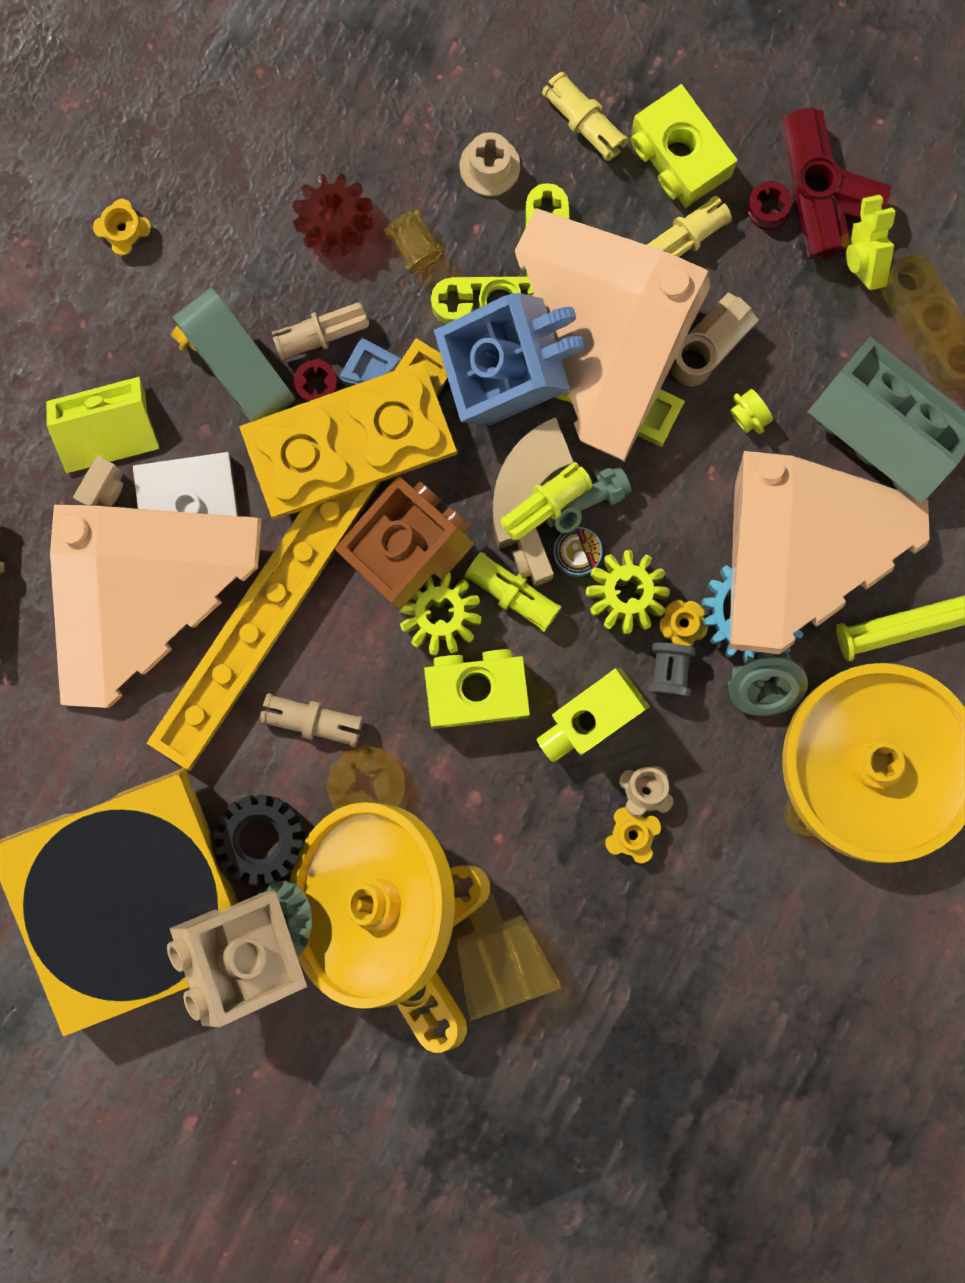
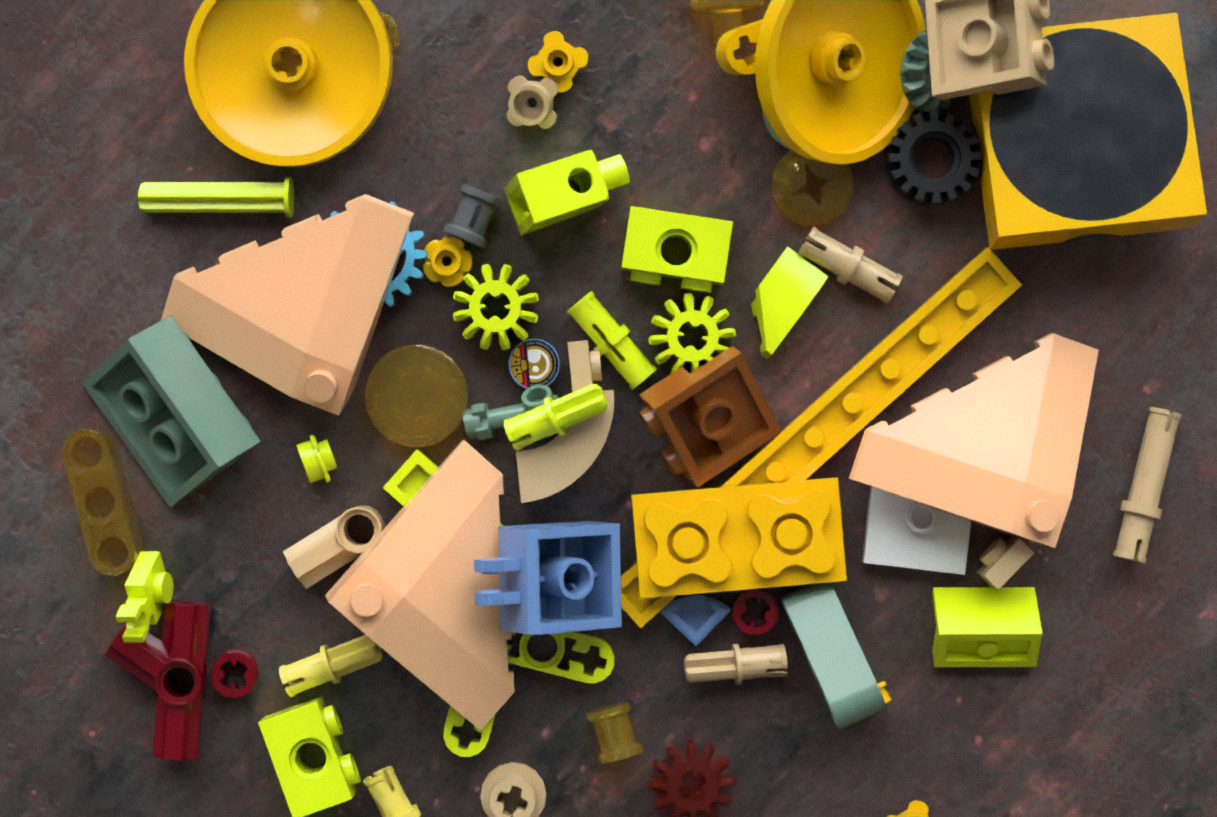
camera: 165 degrees left, 5 degrees up
sand green gear [727,652,808,716] -> none
none -> clear yellow tile [365,345,468,447]
none -> neon yellow slope [751,246,829,360]

